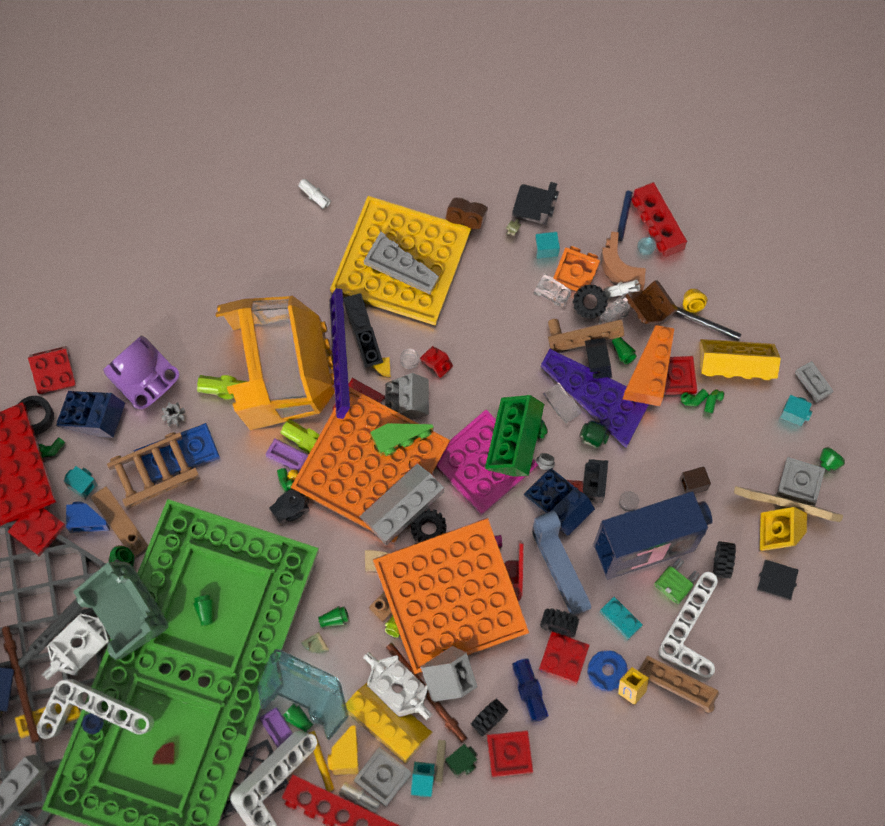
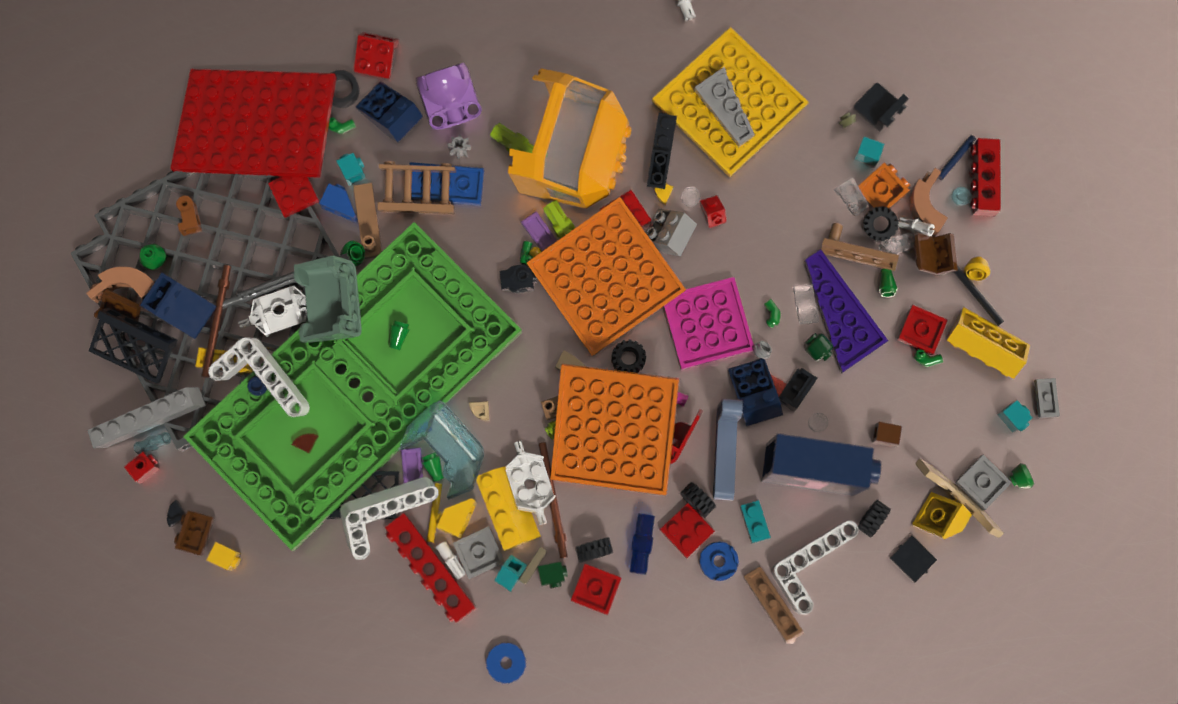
camera: 25 degrees right, 10 degrees up
green cone [318,606,349,628] -> none
dark purple tile [329,288,350,419] -> none
light grey slope [359,464,444,546] -> none
bright green slope [370,423,434,457] -> none
light grey slope [420,646,478,702] -> none
reddish brown brick [446,197,488,229] -> none
green slope [485,395,545,477] -> none
black hinge [585,337,612,379] -> none
yellow brick [618,667,649,705] -> none
orange wedge [623,325,674,406] -> none
bright green piece [654,558,700,604] -> none
green arm [704,389,724,414] -> none

